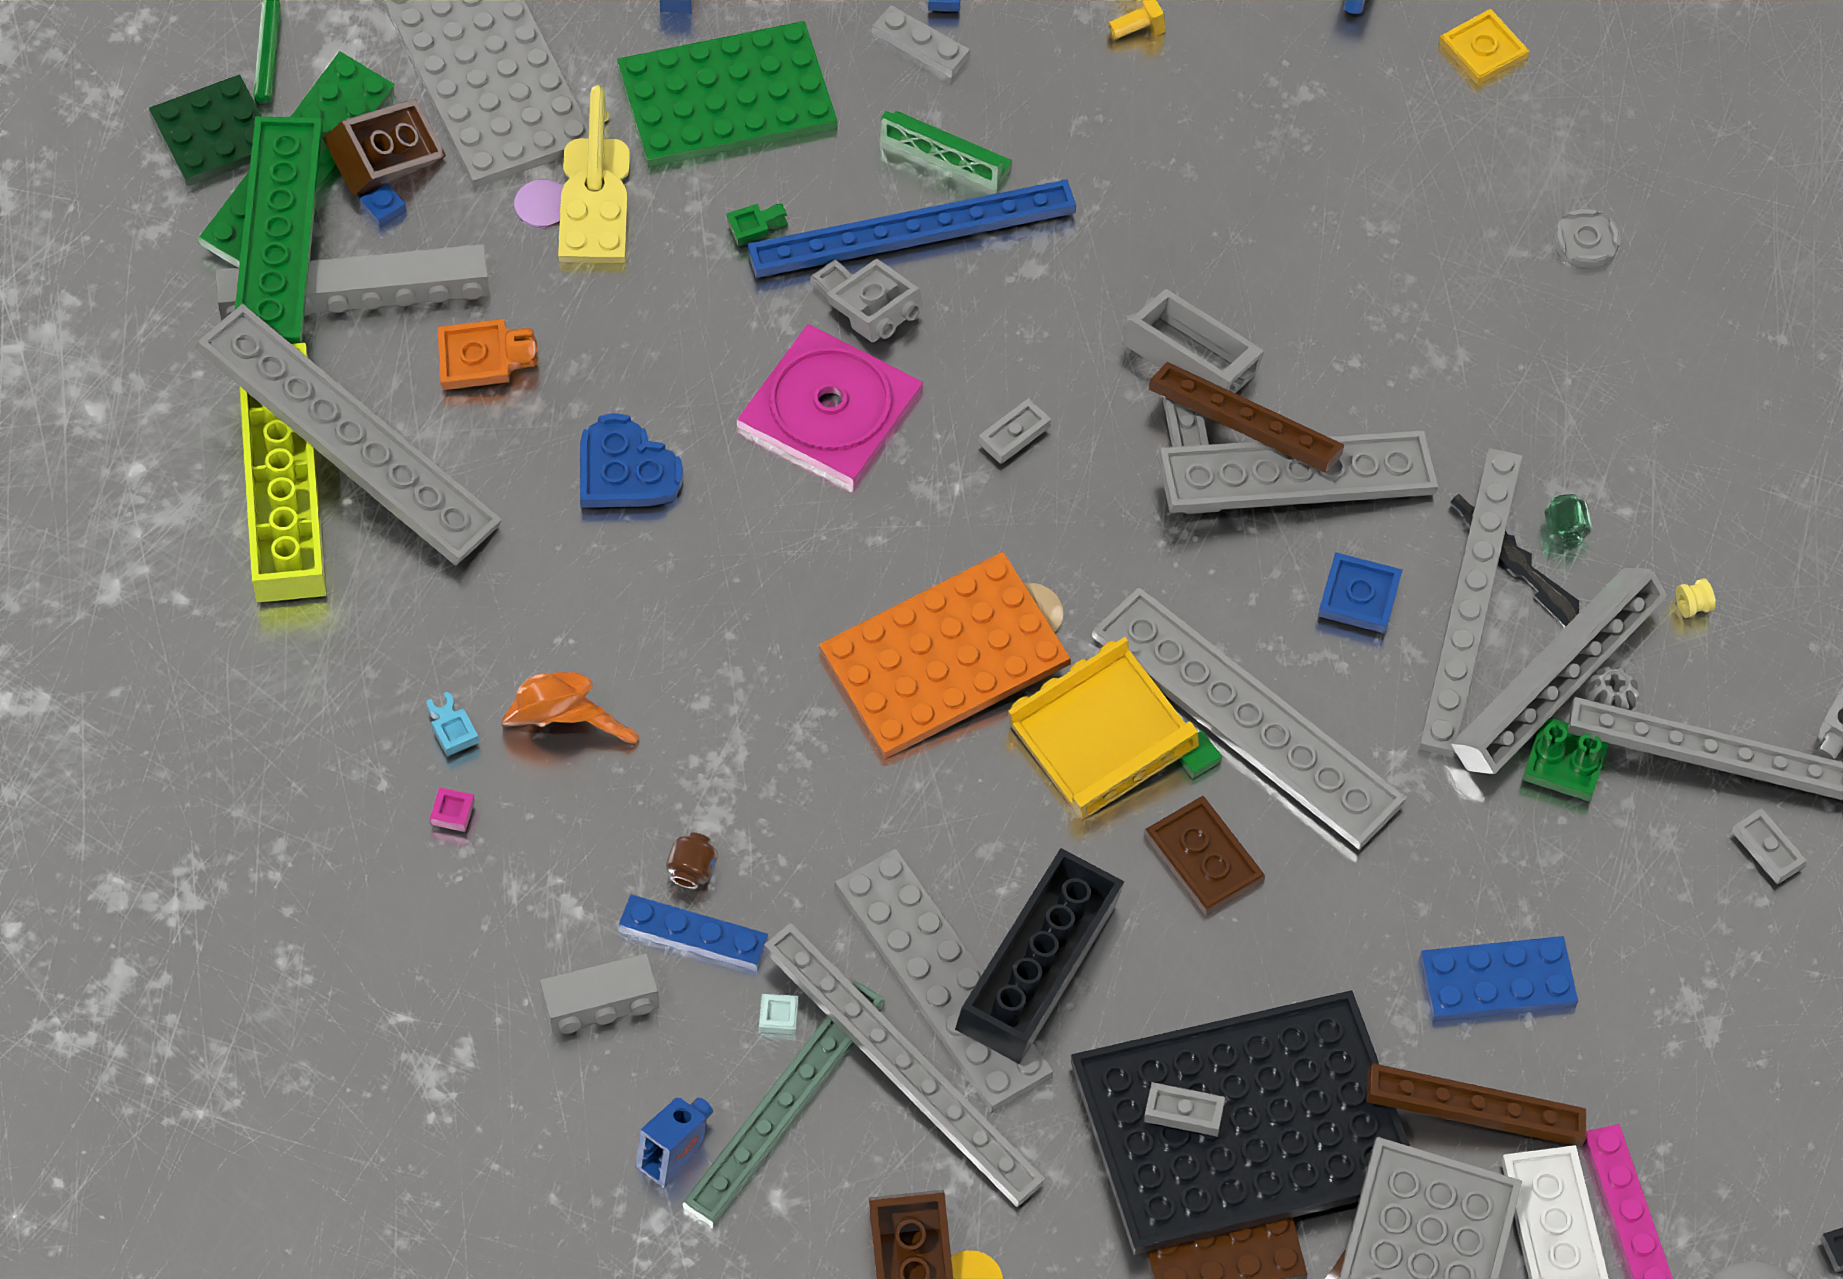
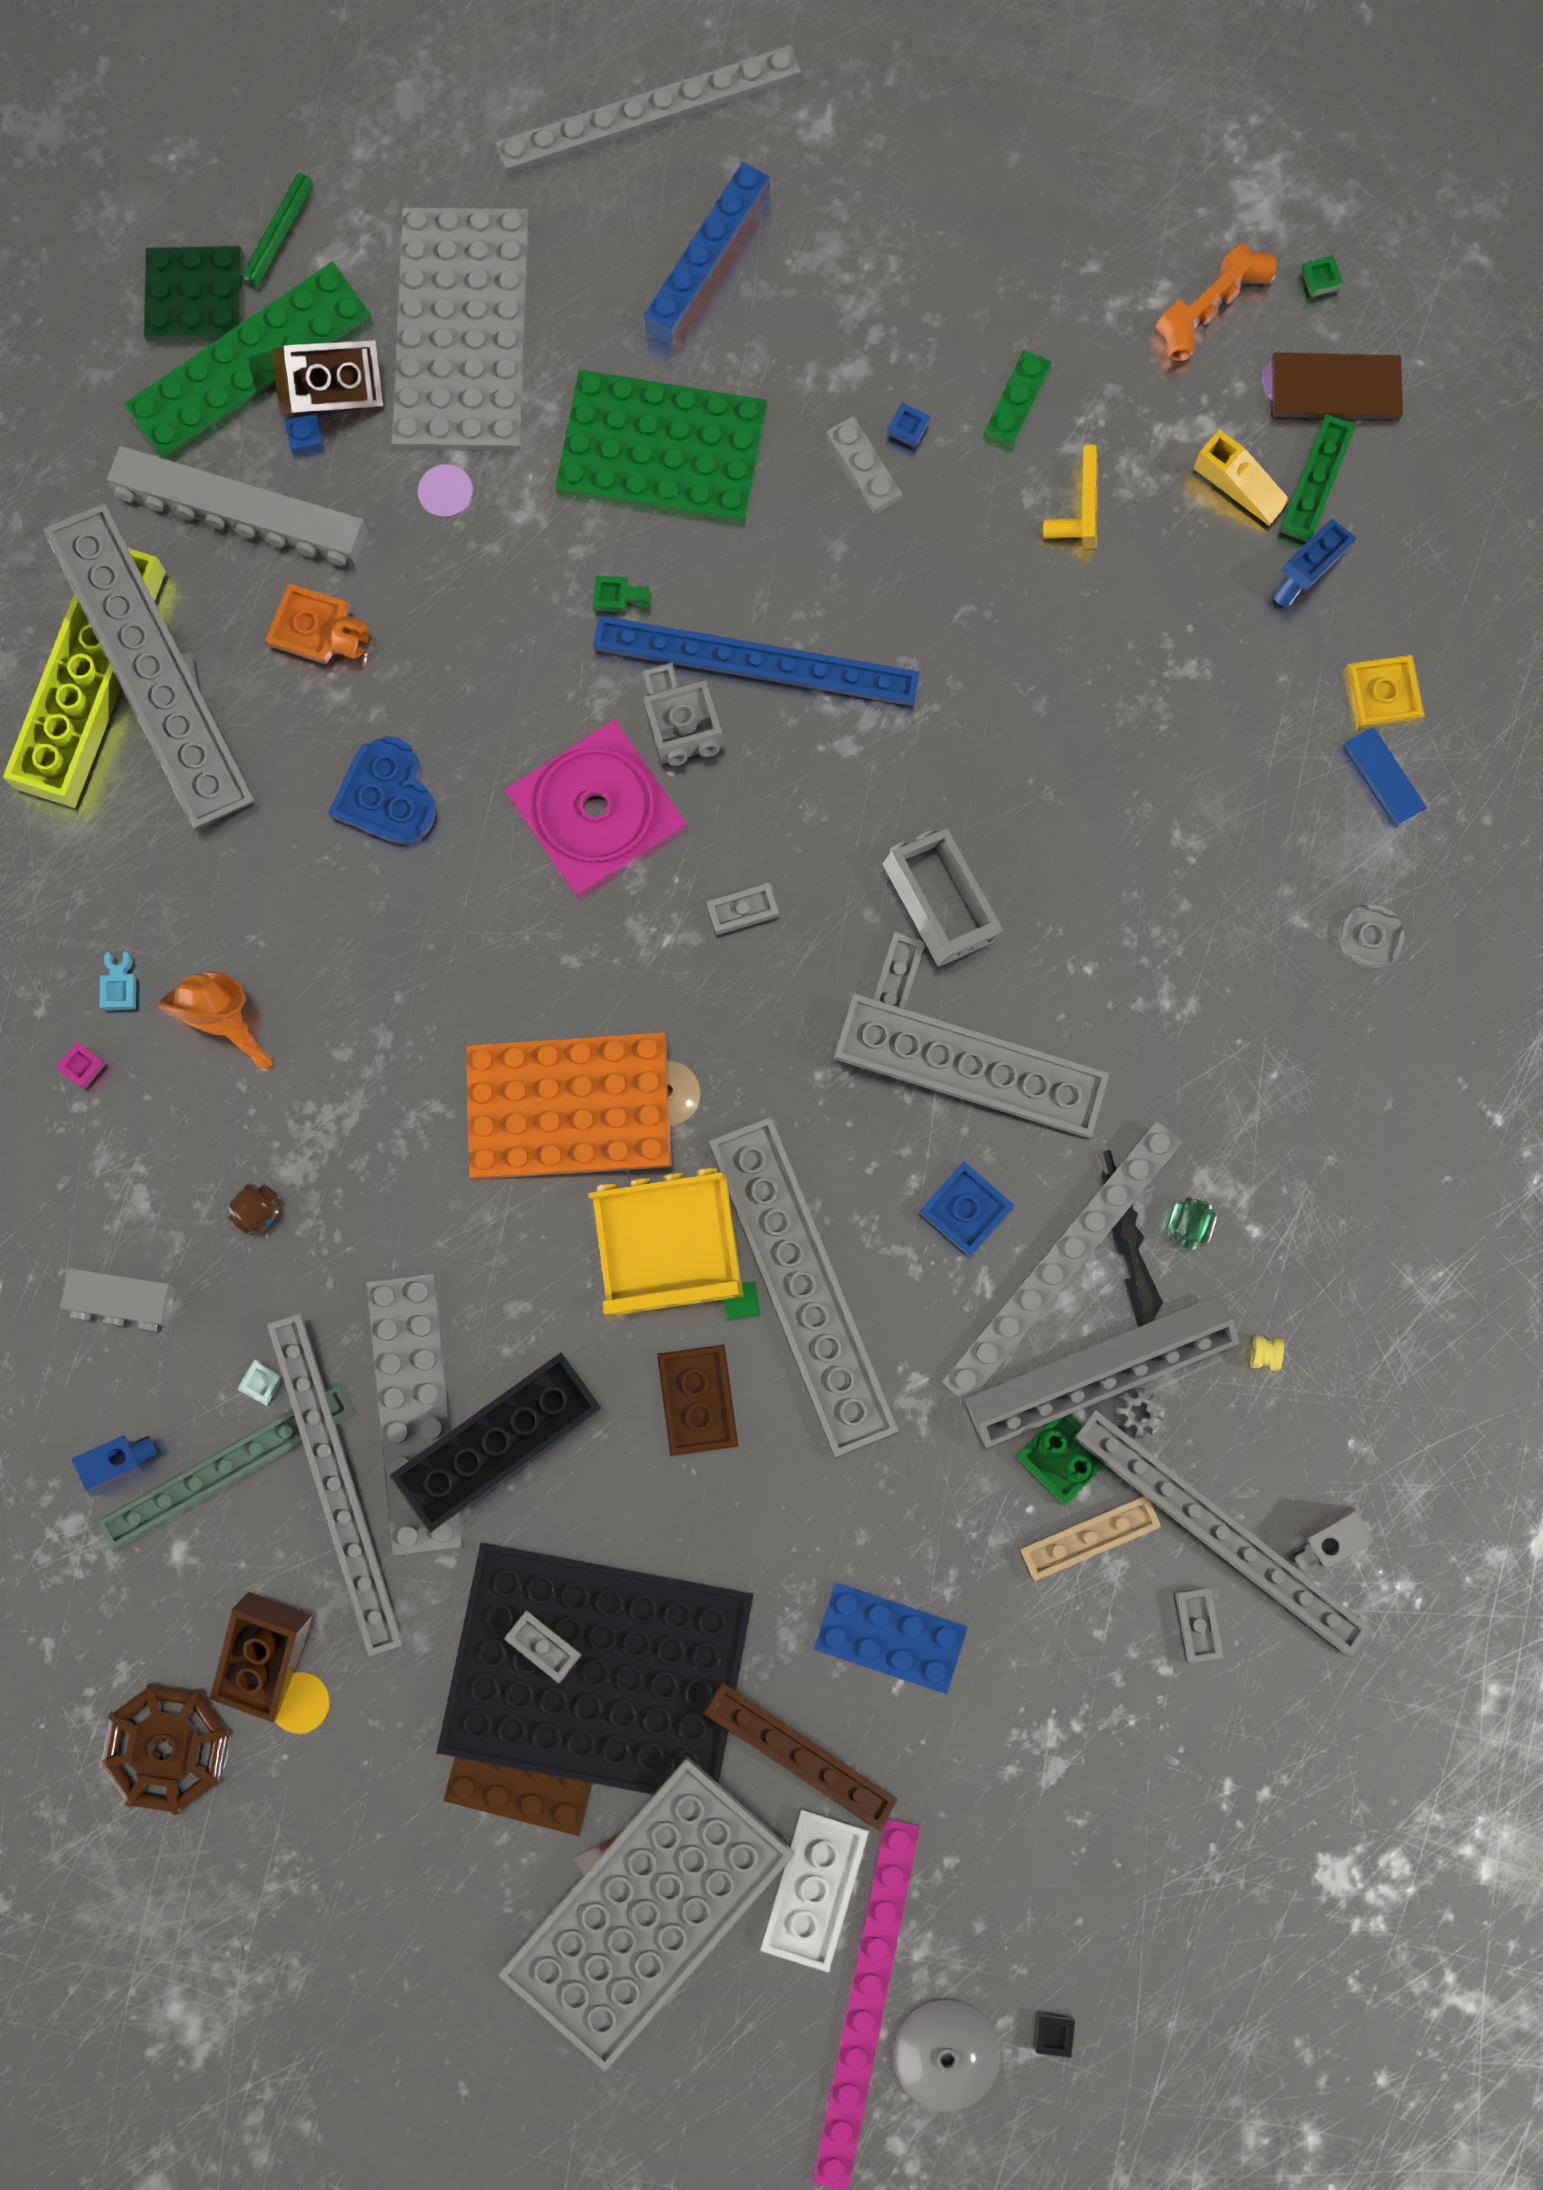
camera: 30 degrees right, 20 degrees up
green plate [235,116,323,344] -> none
light yellow plate [558,85,630,263] -> none
blue plate [618,894,768,971] -> none
green fence [881,111,1012,191] -> none
reddish brown plate [1149,362,1344,473] -> none
none -> tan plate [1020,1496,1162,1582]
none -> blue tile [1344,726,1427,827]

